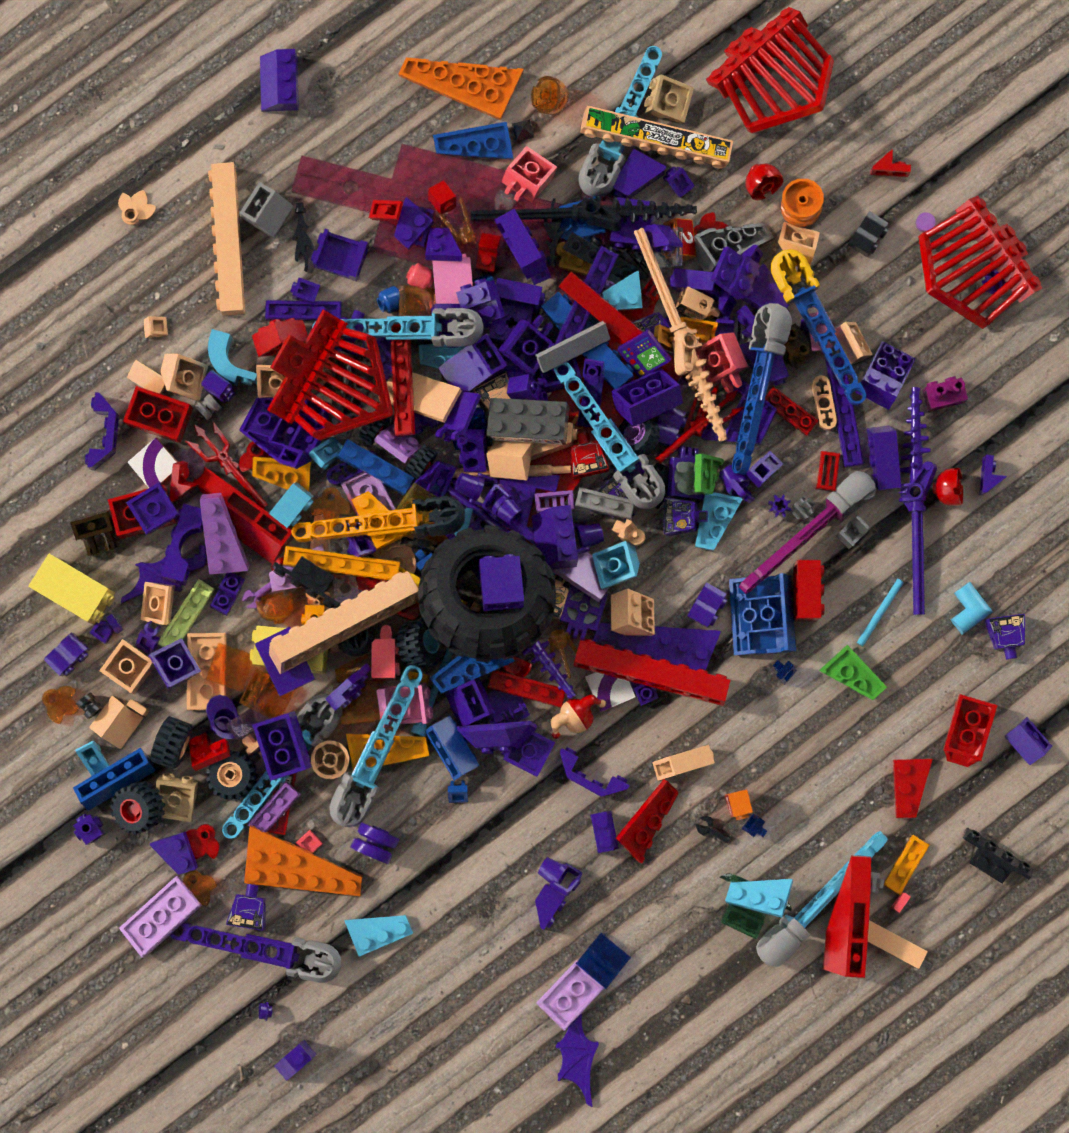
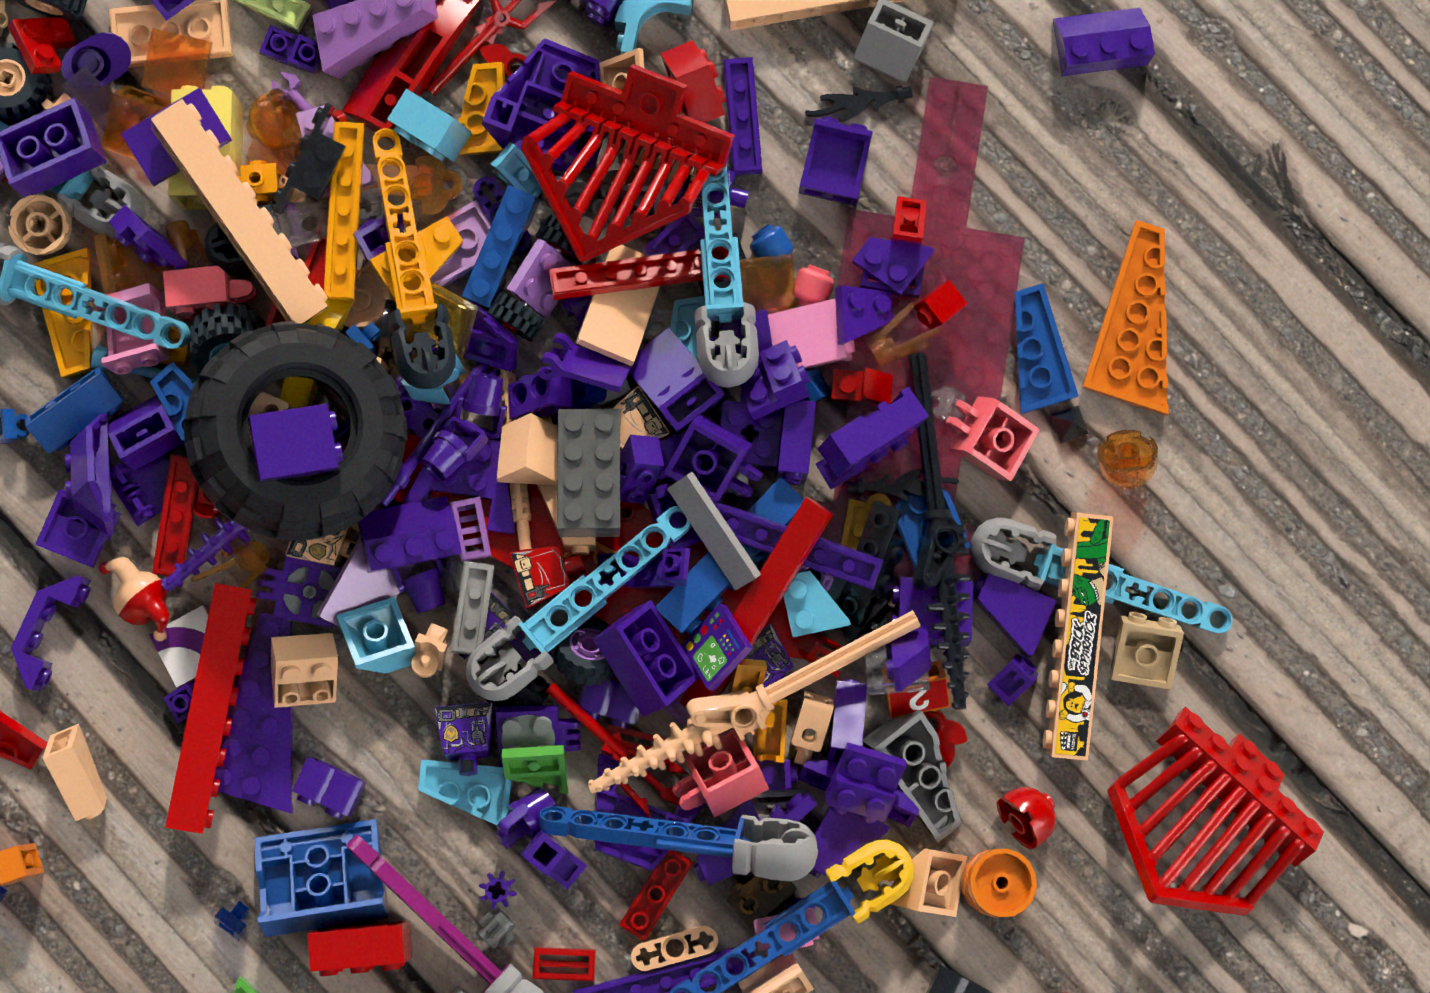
camera: 80 degrees right, 0 degrees up
dark purple bracket [290,278,320,304] -> none

